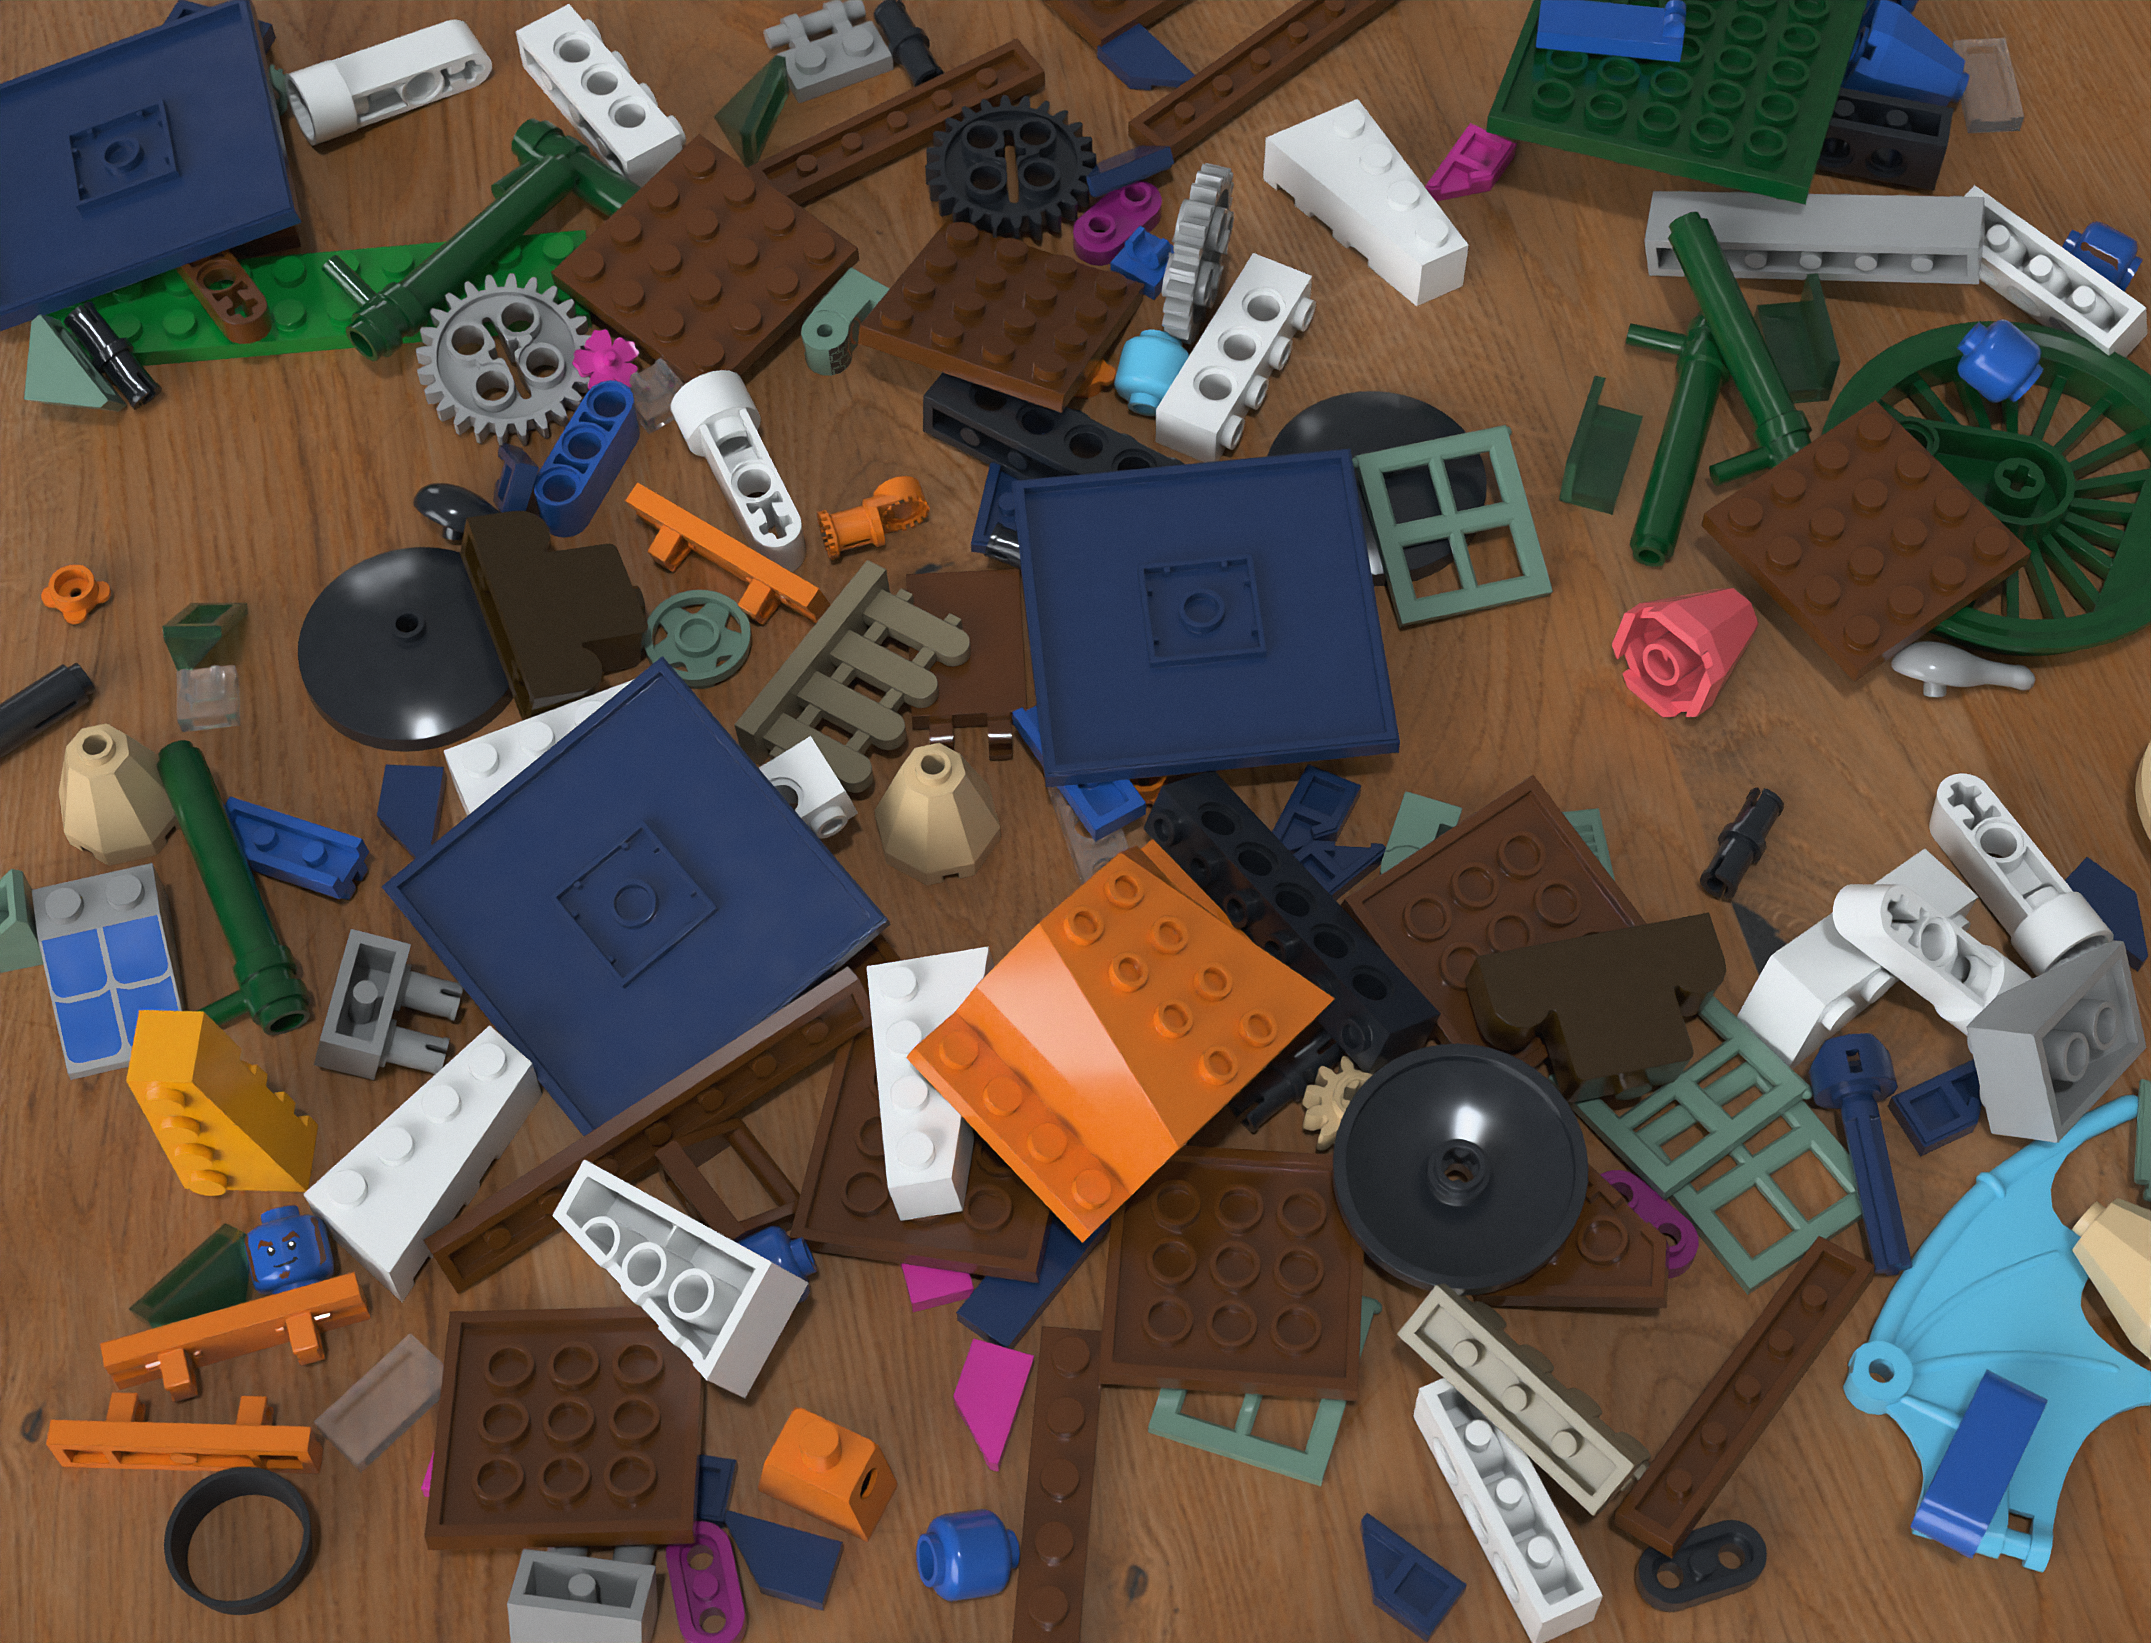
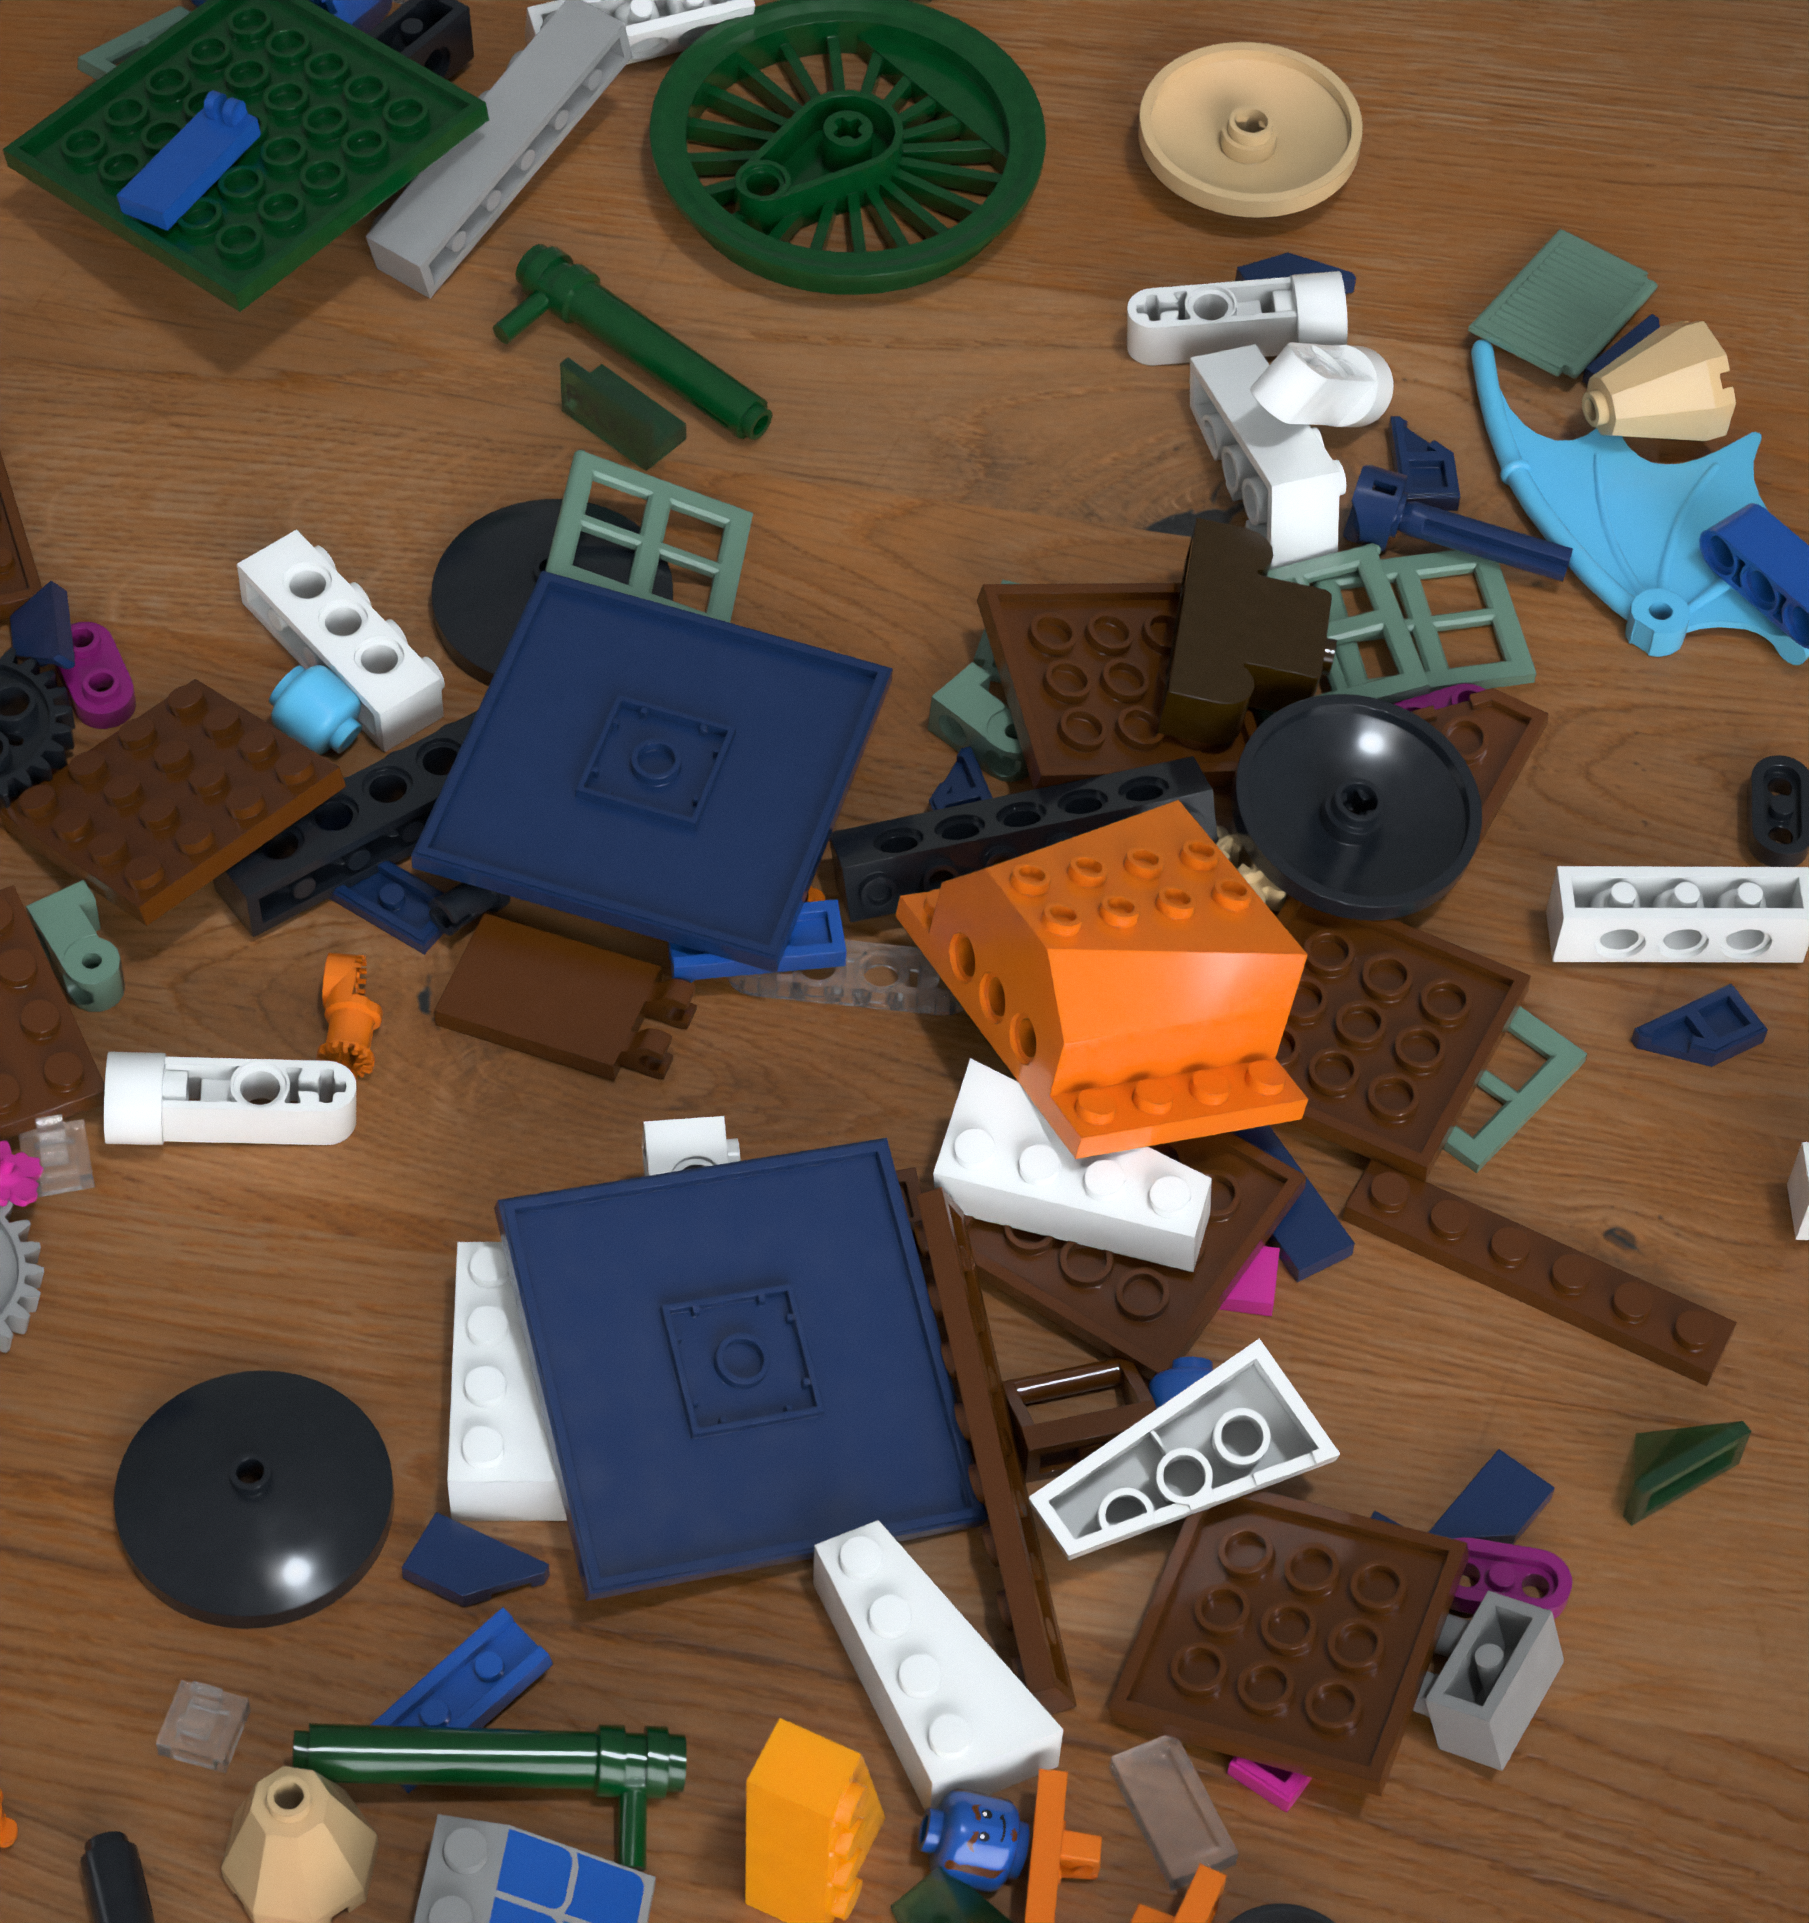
camera: 70 degrees left, 5 degrees down
clear green slope [162,603,248,681] -> none
light grey brick [314,929,463,1080] -> none
black piece [413,483,501,540] -> none
dark brown brick [460,511,648,721] -> none
dark blue tile [493,443,539,513] -> none
blue beam [533,380,640,538] -> none
orange hinge [625,482,831,625] -> none
sand green wheel [644,590,752,689] -> none
dark tan fence [734,560,971,793] -> none
orange torso [758,1407,898,1542] -> none
tan cone [874,743,1001,885] -> none
blue head [916,1509,1020,1602] -> none
dark pink tile [953,1338,1035,1472] -> none
blue tile [1110,226,1174,300] -> none
light grey gear [1162,163,1234,344] -> none
white wedge [1263,99,1468,306] -> none
dark blue tile [1272,764,1361,854] -> none
fence [1397,1283,1651,1516] -> none
dark pink tile [1425,123,1517,202] -> none
coral cone [1612,588,1759,717] -> none
reddish brown plate [1615,1236,1875,1558] -> none
dark green cylinder [1668,211,1812,487] -> none
black pin [1700,788,1784,899] -> none
reddish brown plate [1701,400,2032,682] -> none
clear green panel [1754,273,1841,404] -> none
light grey piece [1891,641,2036,697] -> none
blue head [1957,319,2043,403] -> none
light grey slope [1966,940,2147,1143] -> none

